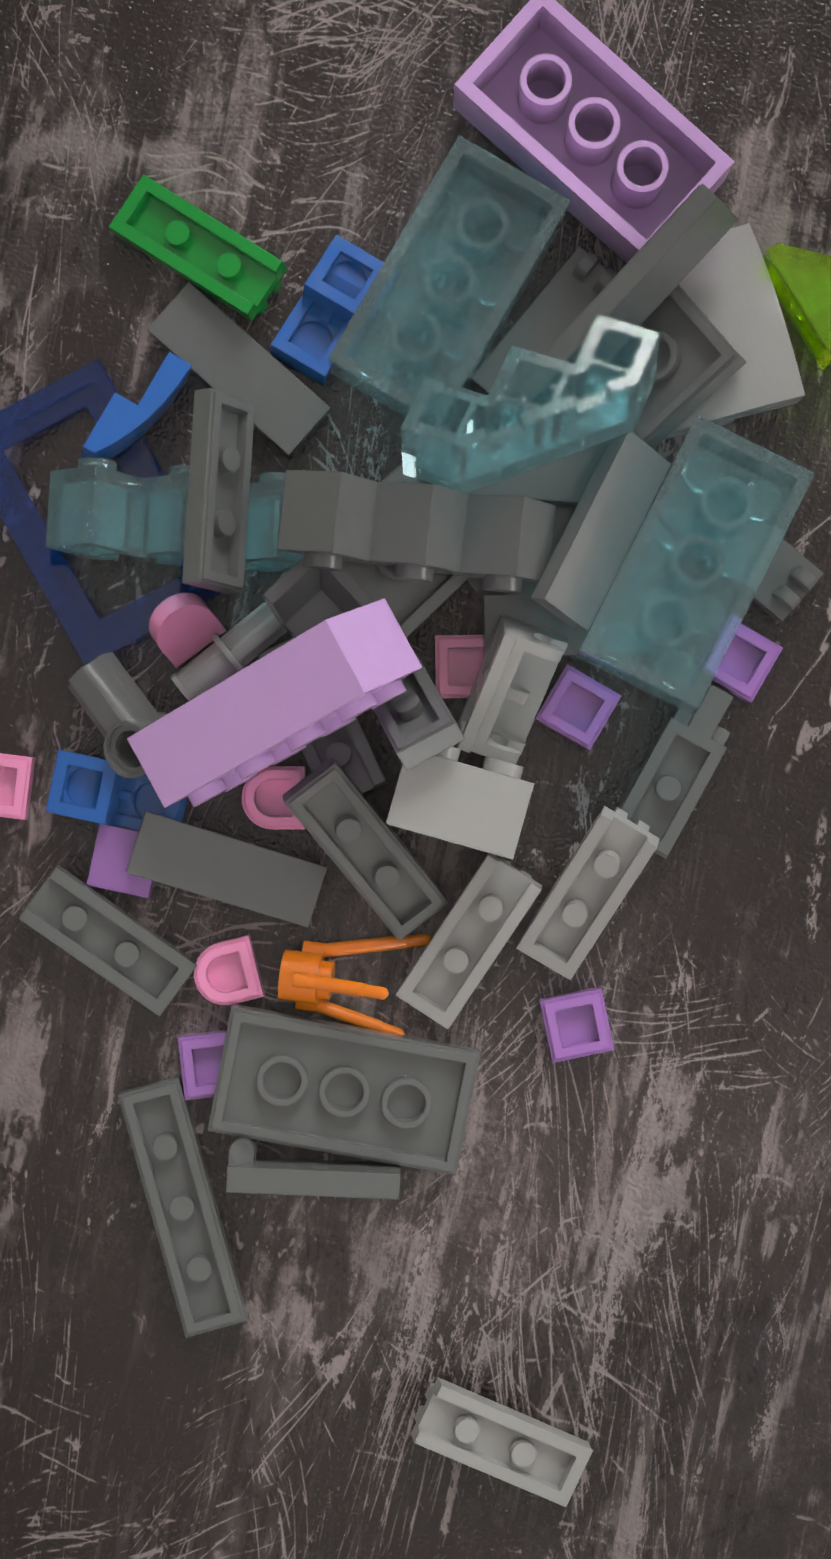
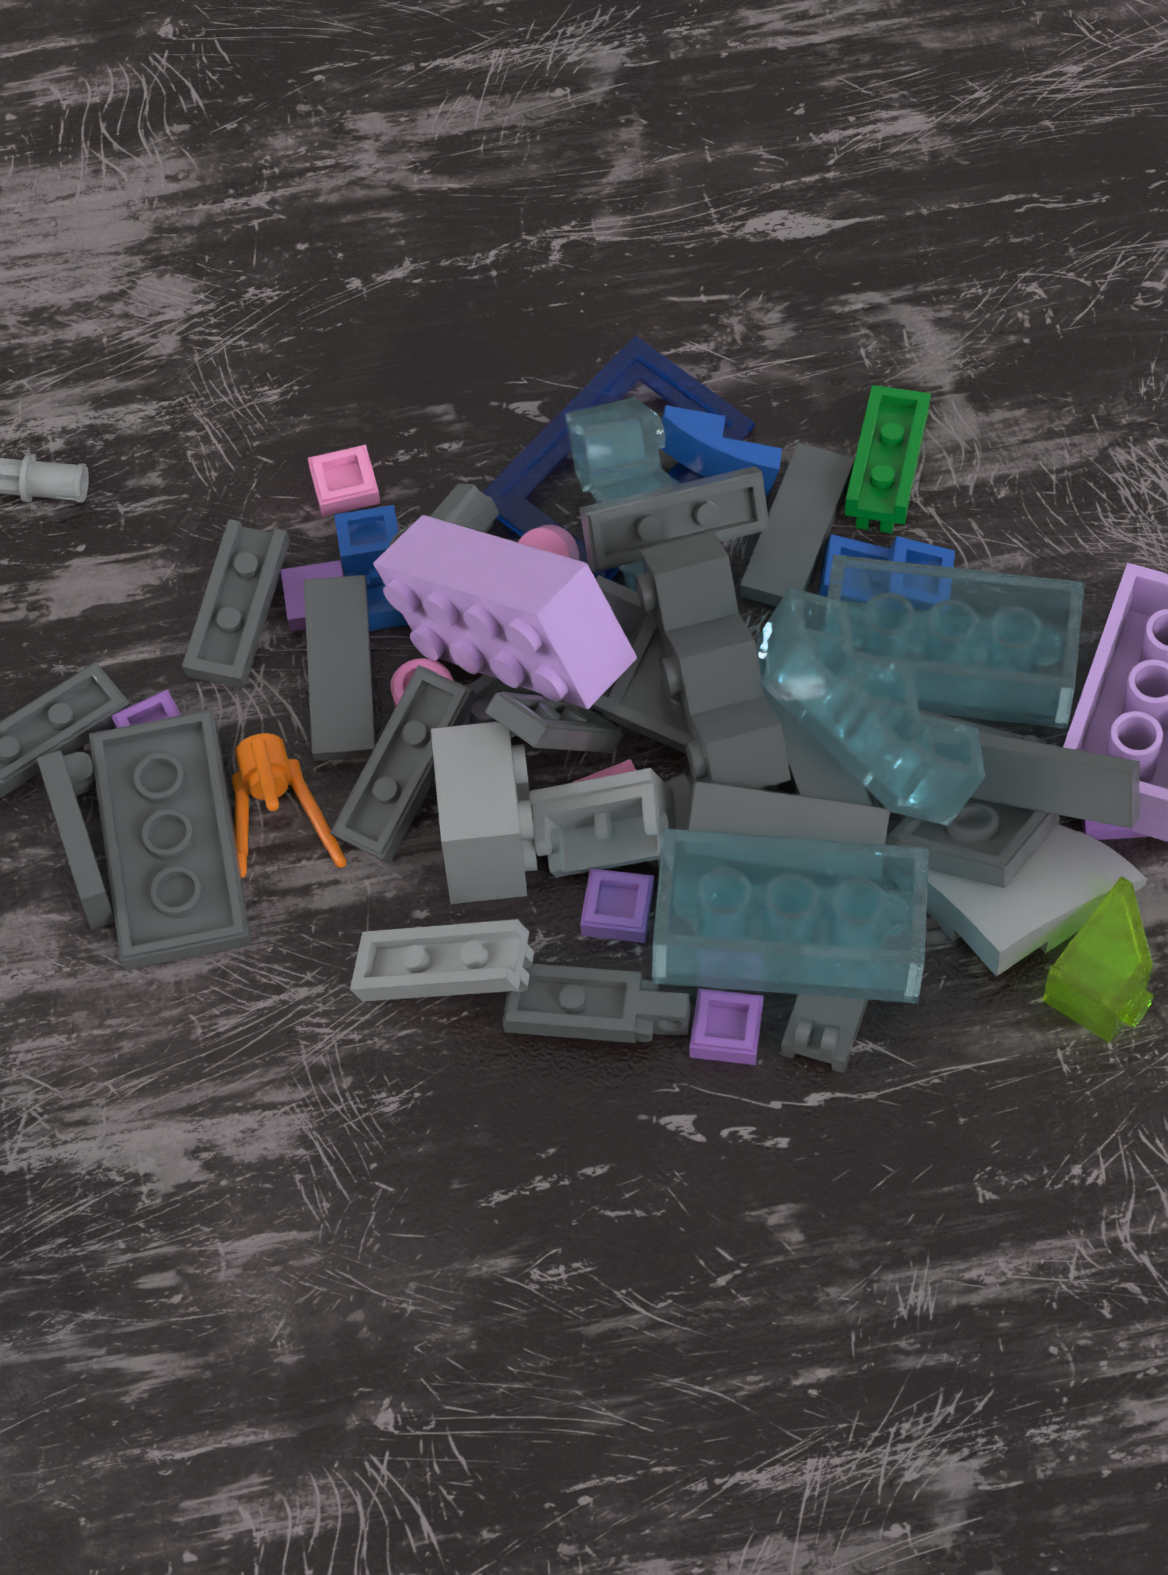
camera: 75 degrees right, 30 degrees down
bright pink tile [194,934,265,1005] -> none
light grey hinge [395,853,542,1029] -> none
medium lavender tile [539,986,614,1063] -> none

